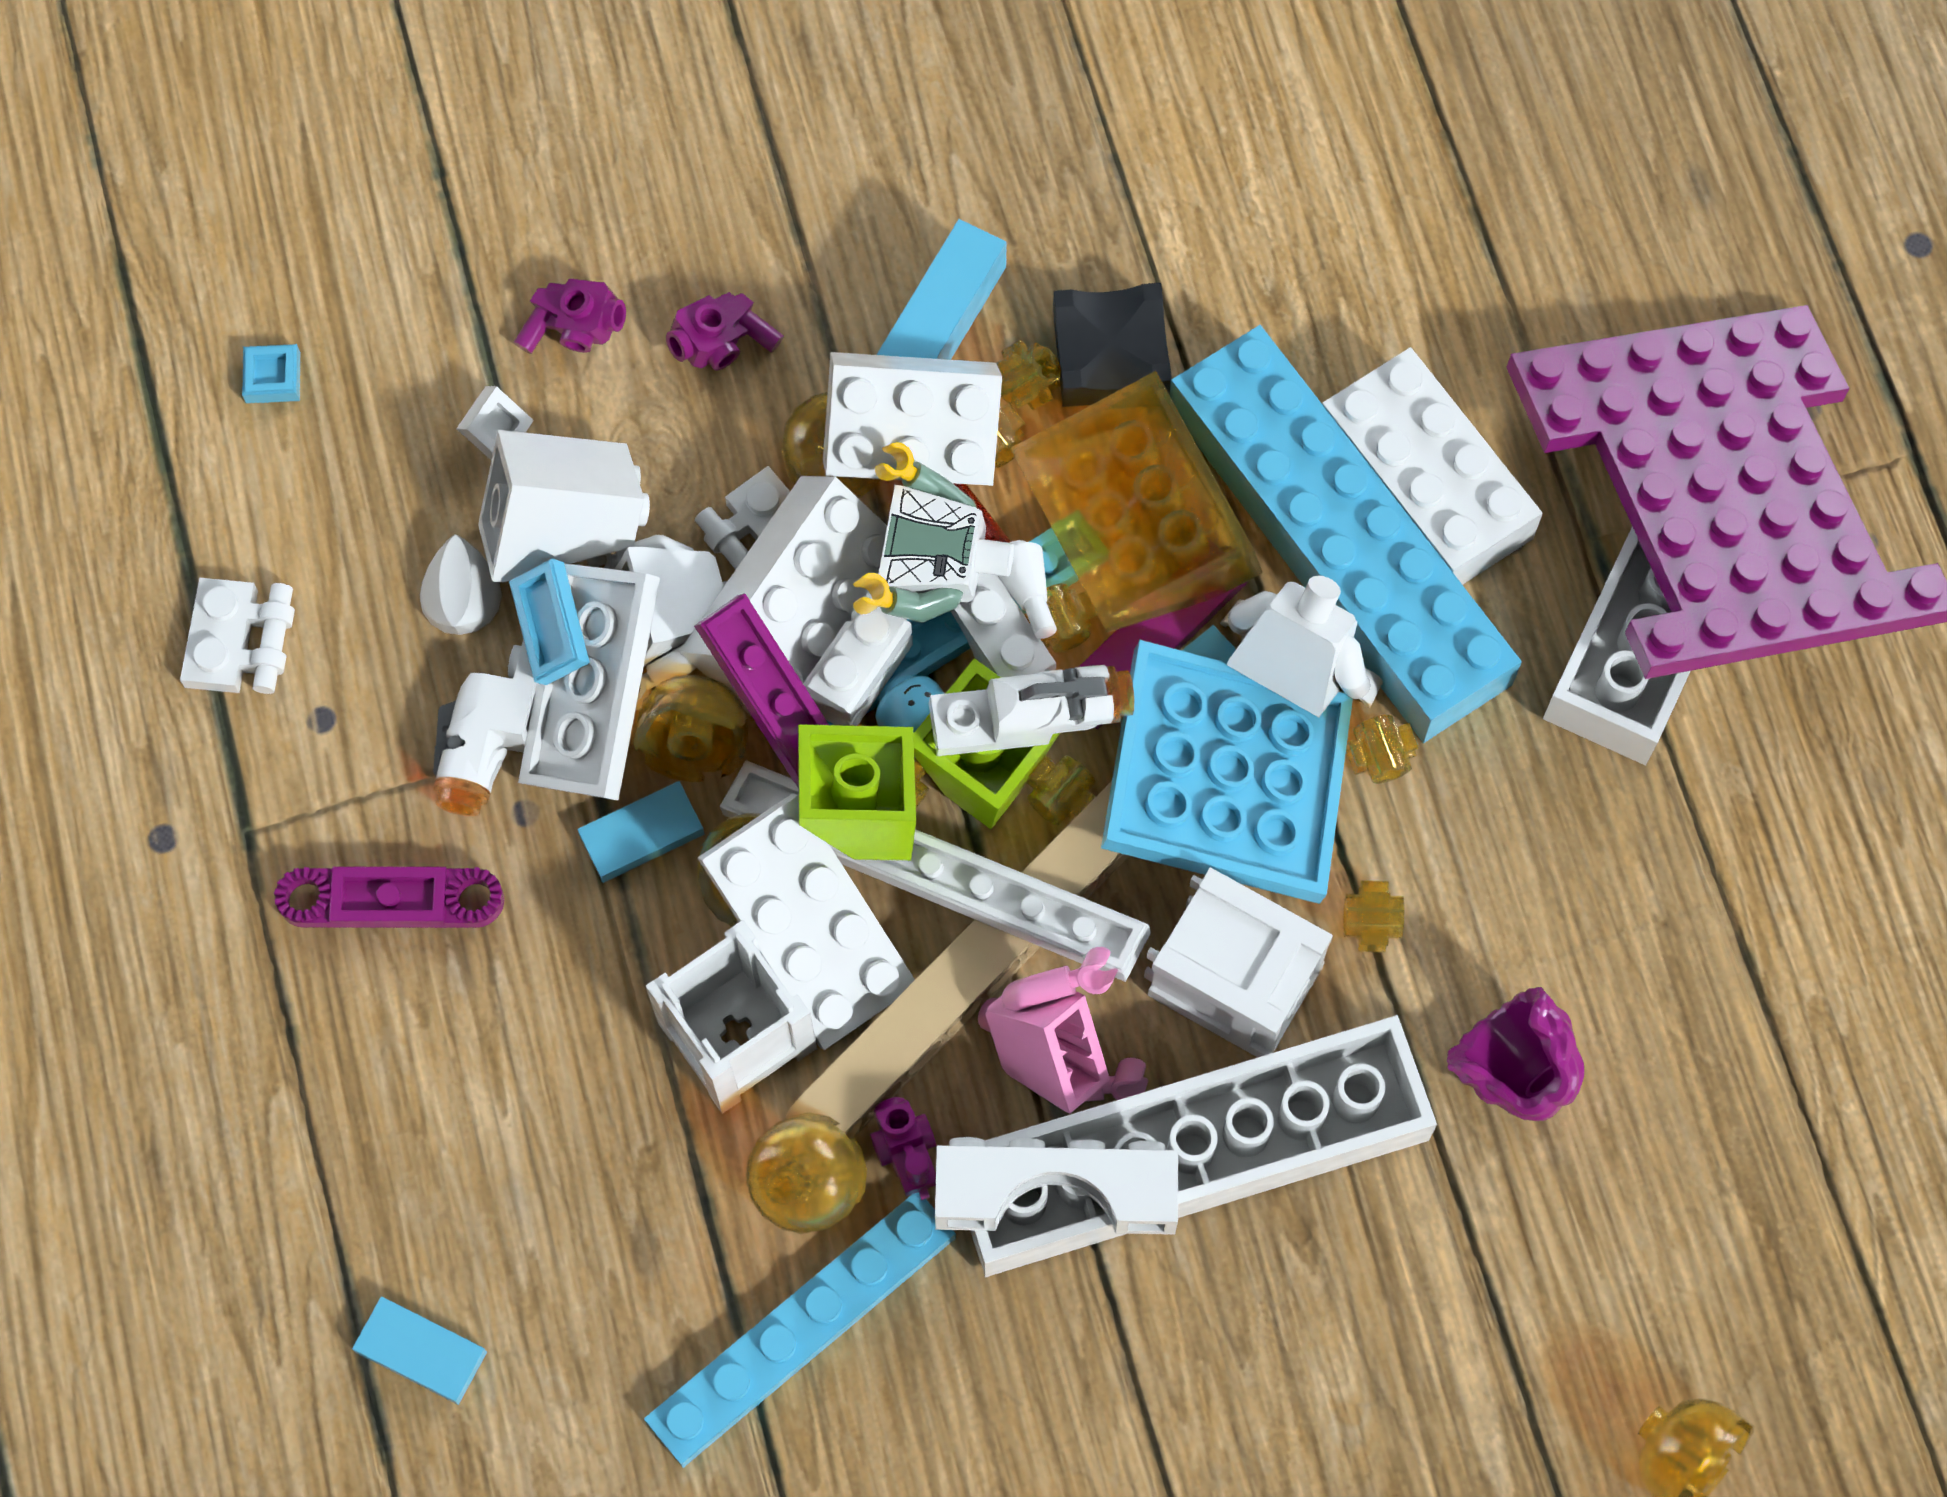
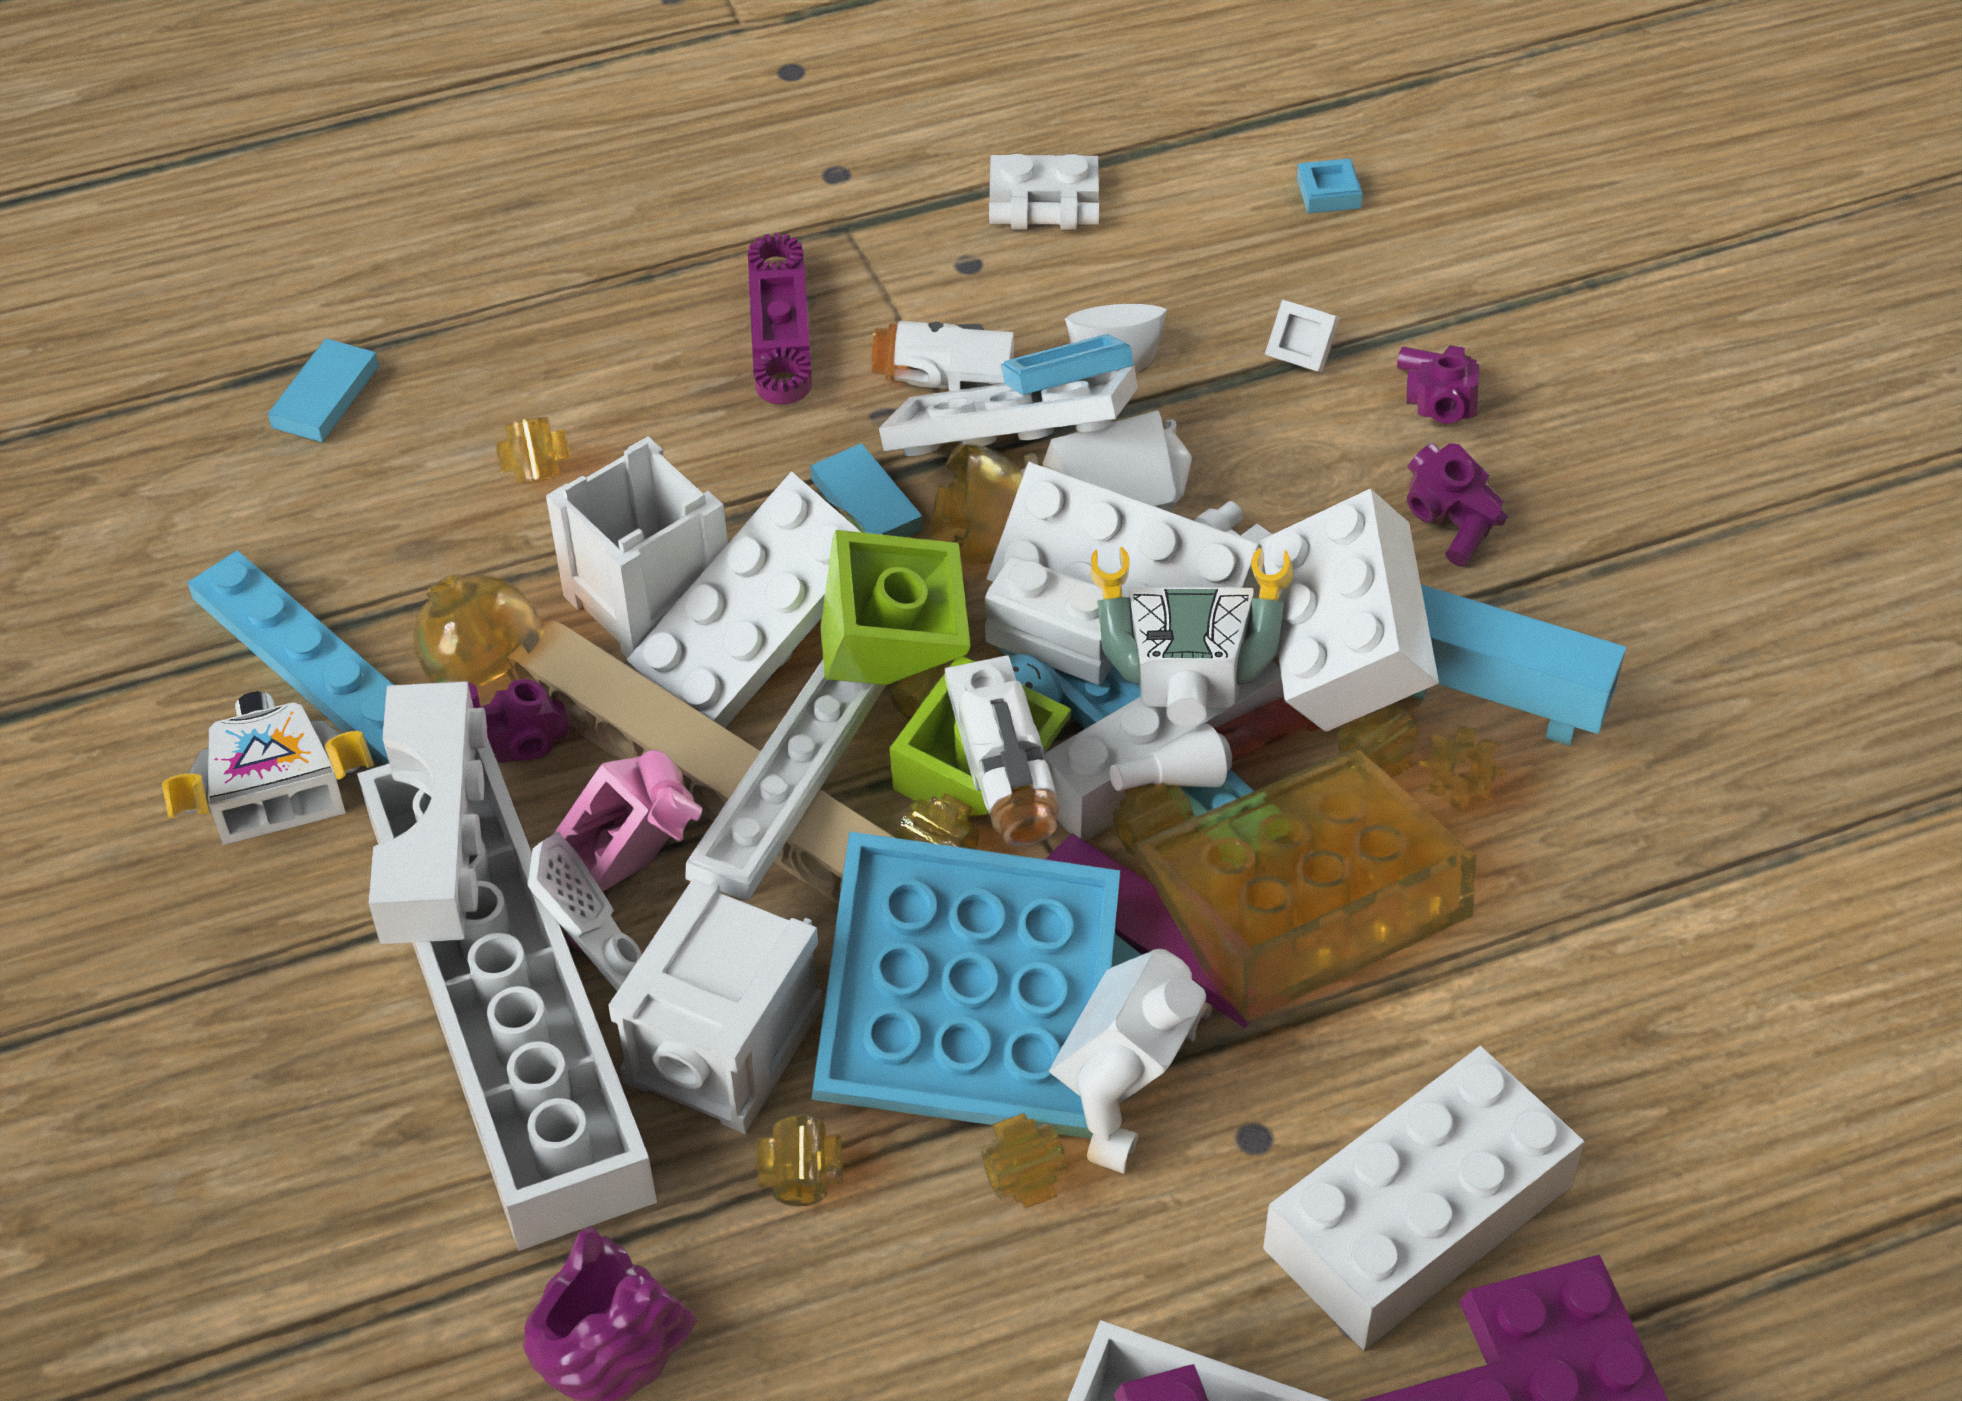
camera: 85 degrees right, 20 degrees down
white slope [478,430,650,582] -> none
magenta tile [694,593,829,789] -> none
black brick [1053,283,1172,407] -> none
medium azure brick [1168,325,1522,743] -> none
none -> torso [162,691,374,845]
none -> clear yellow gear [495,417,570,485]
none -> white piece [527,832,642,991]

